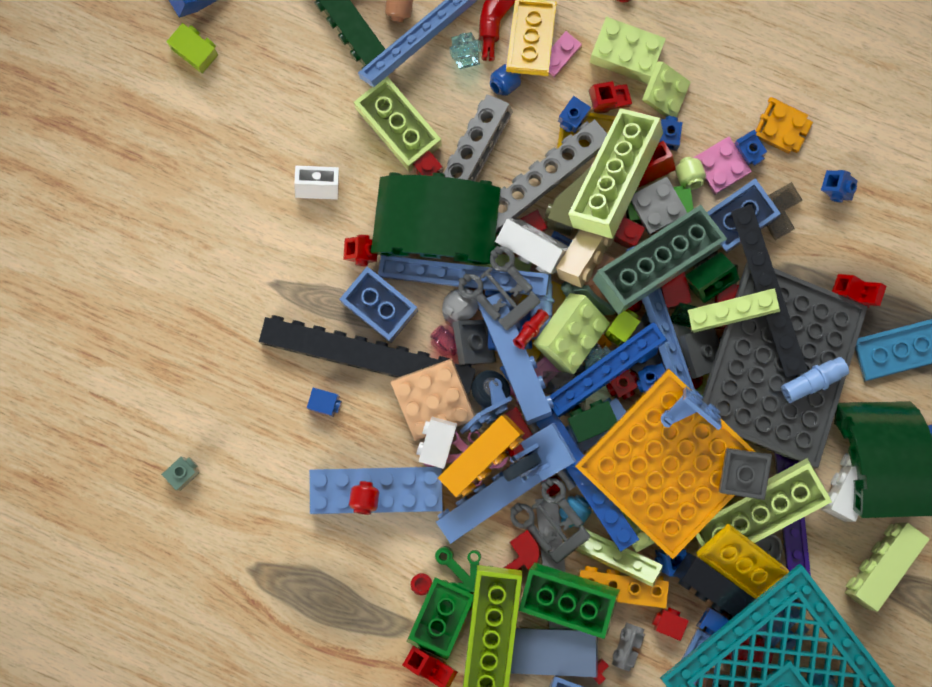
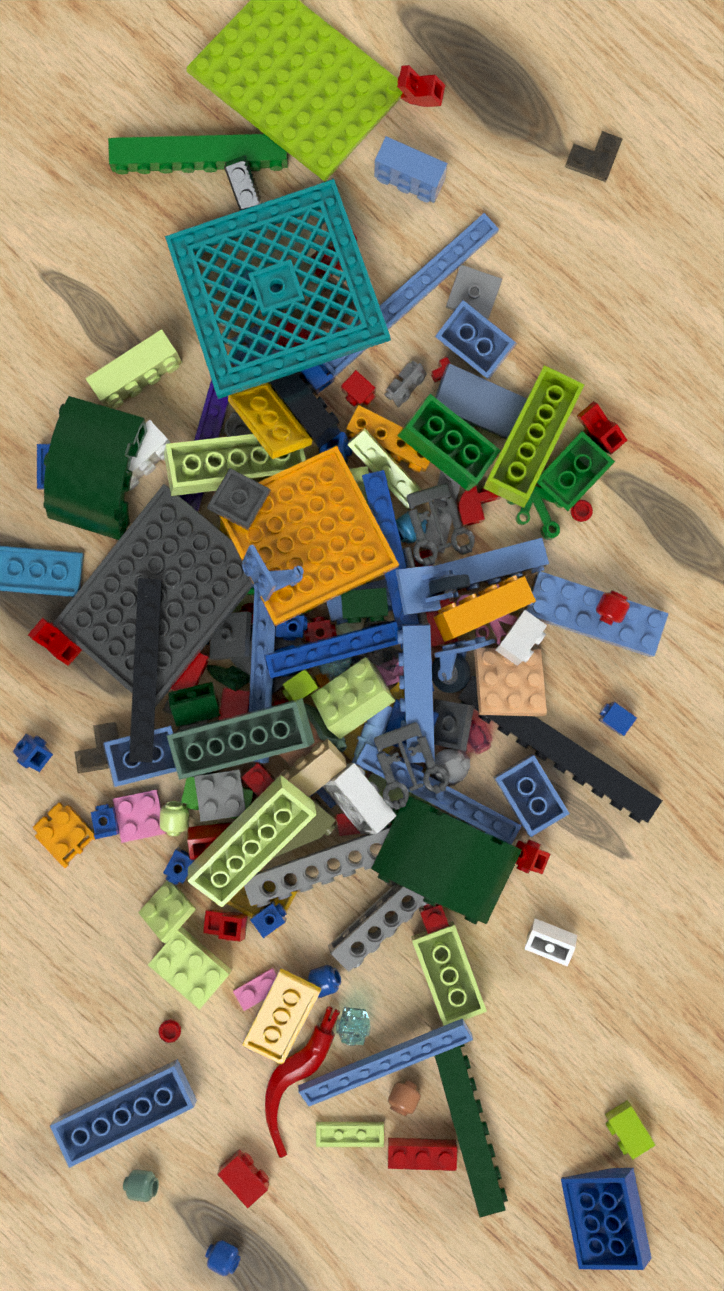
camera: 160 degrees left, 5 degrees up
red pin [513,309,549,349] -> none
yellowish green plate [688,288,780,333] -> none
light blue piece [781,357,849,403] -> none

